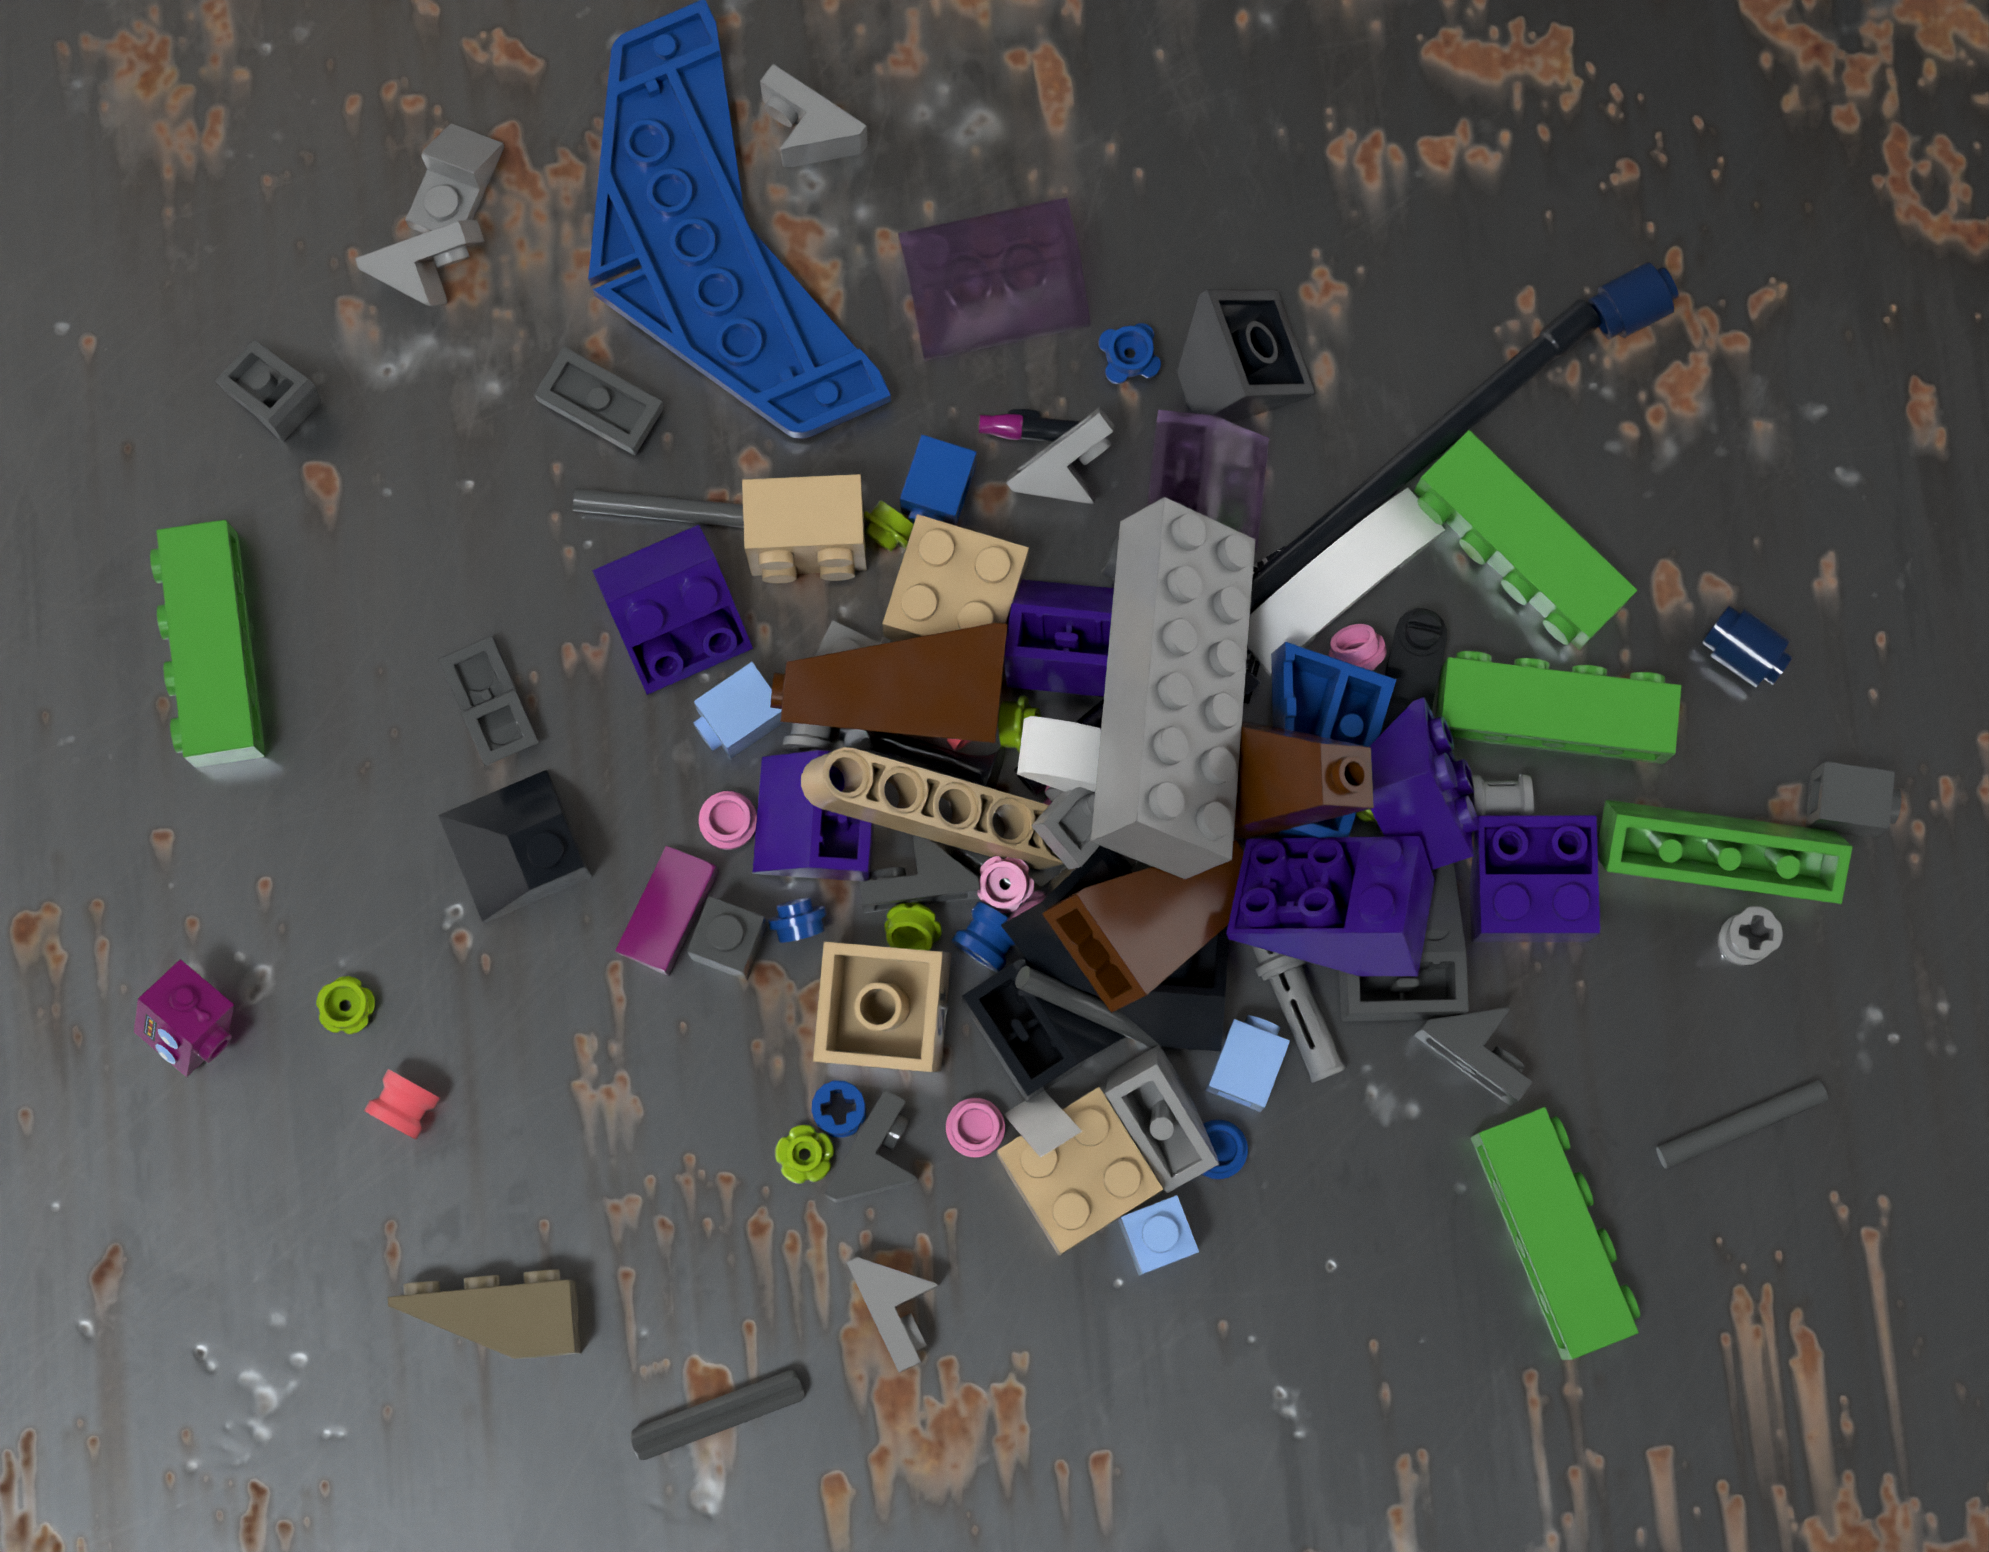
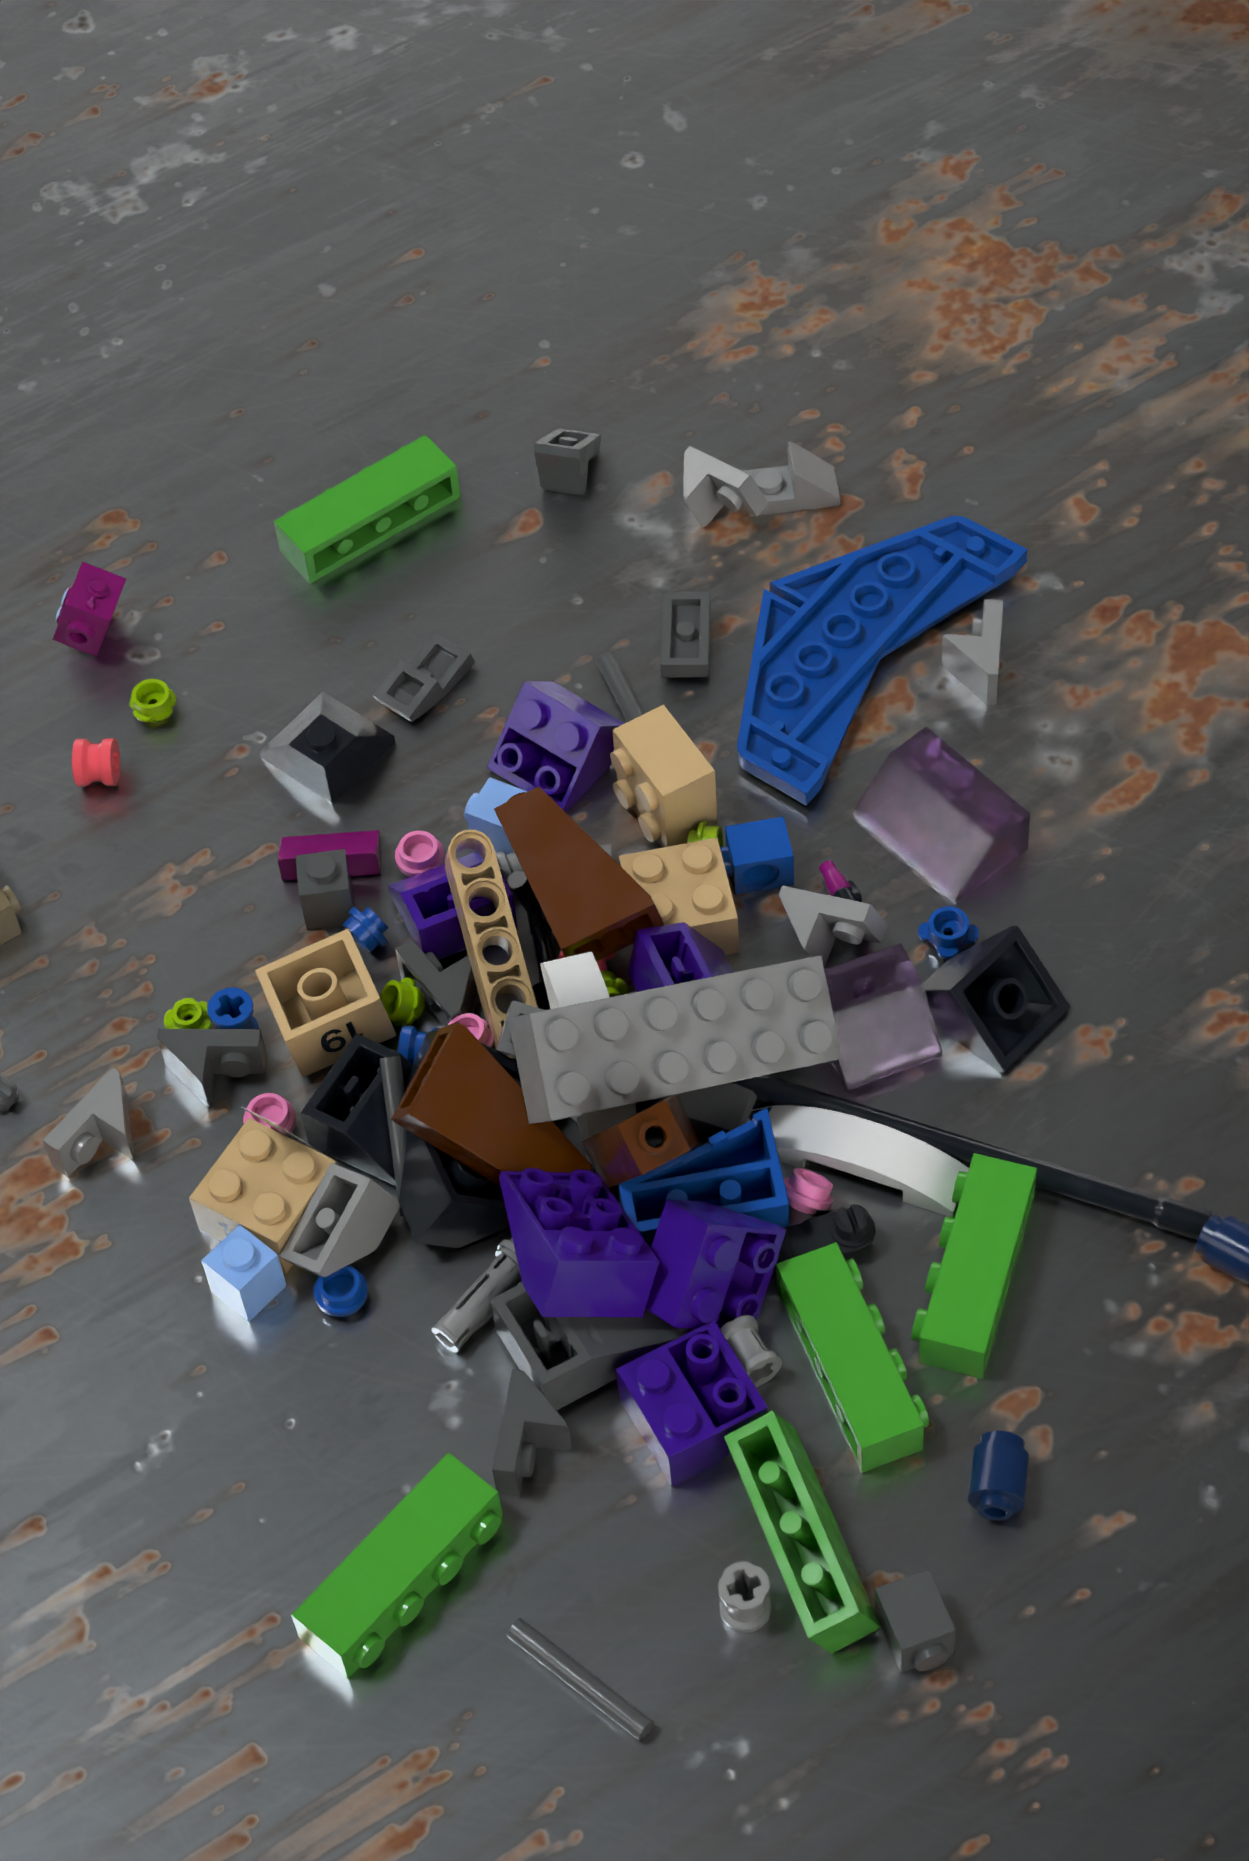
camera: 70 degrees right, 25 degrees down
light blue brick [1205,1015,1290,1112] -> none

